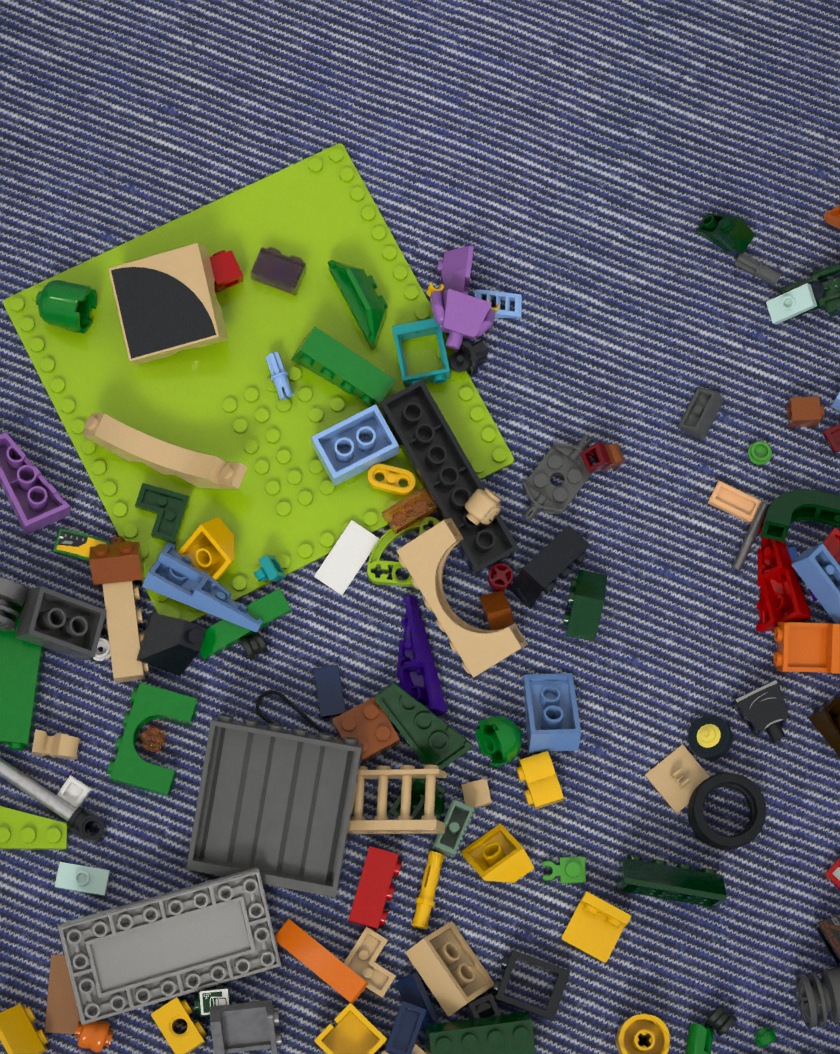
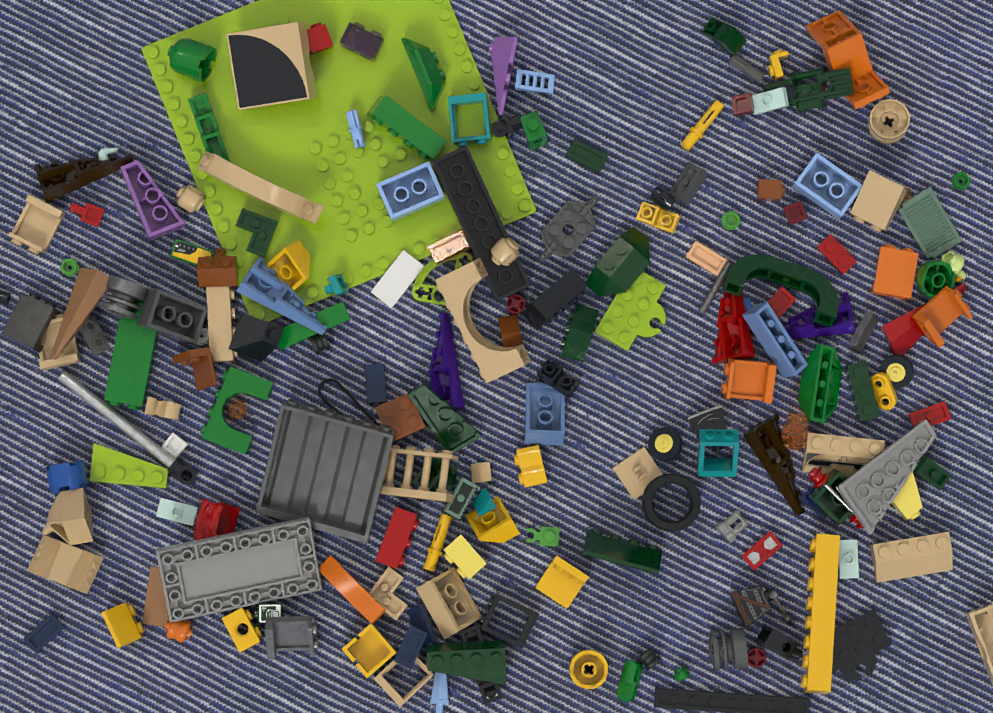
camera: 10 degrees right, 10 degrees up
yellow plate [368,464,416,495] -> none
medium lavender torso [427,282,500,350] -> none
green cylinder [476,715,523,767] -> none
dark red leg [580,442,625,473] -> none
none -> dark orange bracket [173,347,217,391]
none -> tan head [176,185,206,213]
none -> green slope [188,92,231,163]
none -> red piece [193,499,239,541]
none -> light yellow brick [443,535,487,579]
none -> teal slope [472,487,496,516]
none -> green torso [519,111,548,151]
none -> black slope [537,360,580,398]
none -> dark green tile [566,139,608,174]
none -> dark green wedge [586,226,650,297]
none -> lime plate [594,272,666,352]
none -> yellow slope [636,202,681,234]
none -> black piece [650,186,676,211]
none -> yellow pin [680,100,724,151]
none -> teal window [697,429,739,477]
none -> light grey piece [715,510,749,544]
none -> dark red plate [732,93,754,116]
none -> yellow bracket [767,49,789,81]

